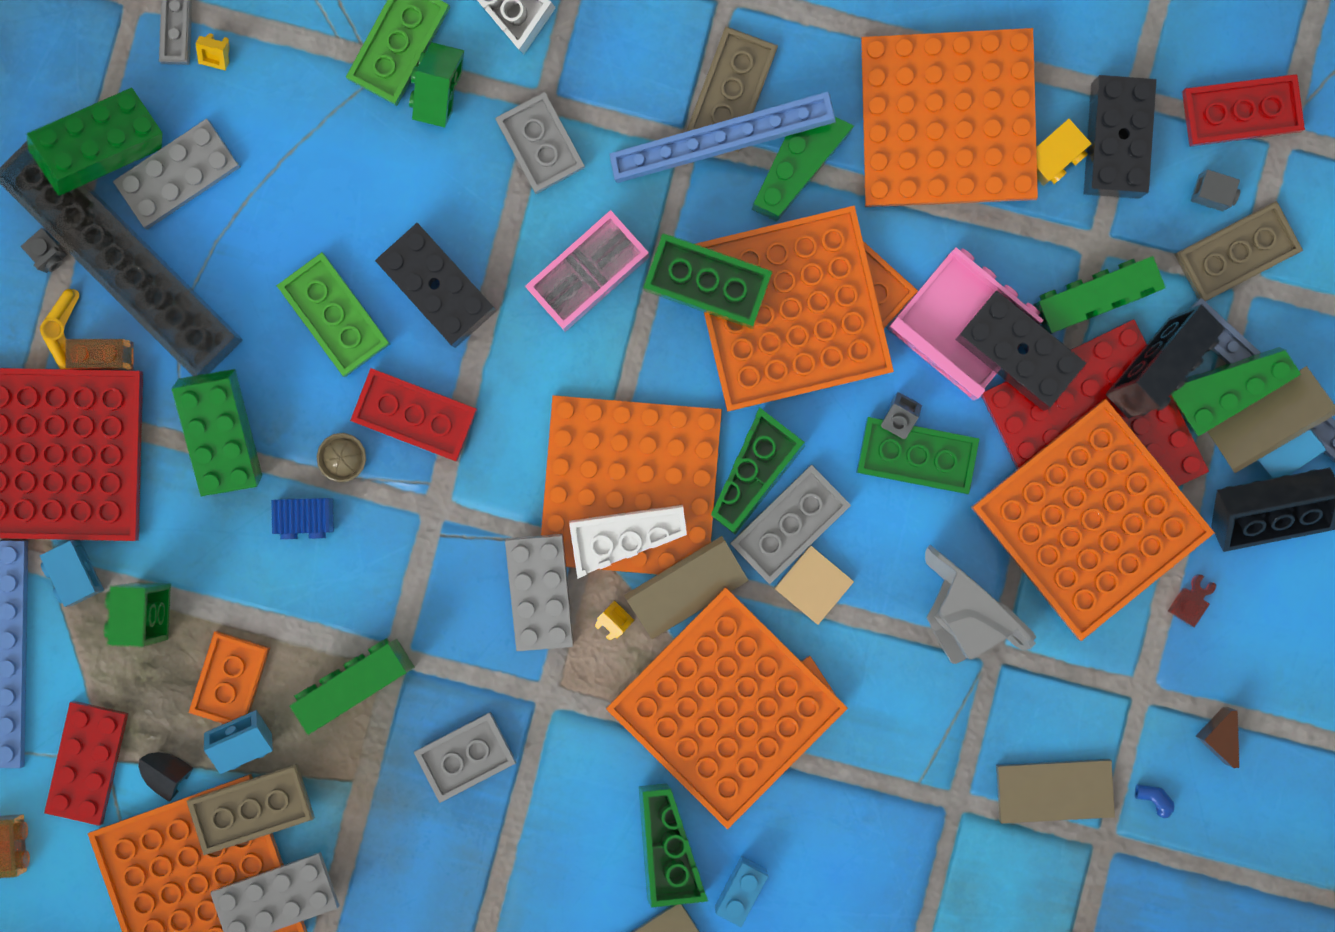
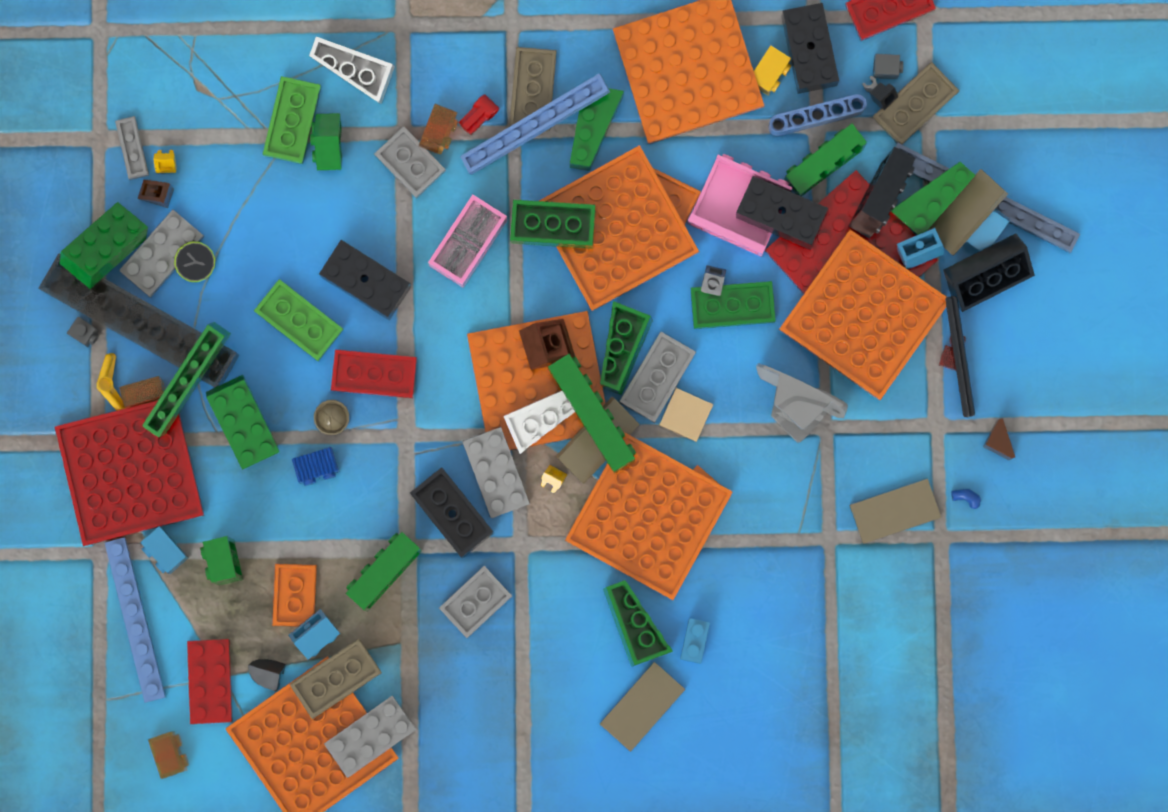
camera: 15 degrees left, 5 degrees down
none -> reddish brown slope [137,180,174,208]
none -> green brick [142,322,231,438]
none -> black tile [174,241,215,282]
none -> black brick [410,467,494,559]
none -> clear orange brick [419,104,458,155]
none -> red piece [458,94,500,135]
none -> copper slope [519,319,575,370]
none -> green brick [548,354,636,474]
none -> medium blue beam [768,94,867,136]
none -> black piece [862,76,898,110]
none -> dark azure brick [897,228,944,269]
none -> black axle [945,296,975,417]

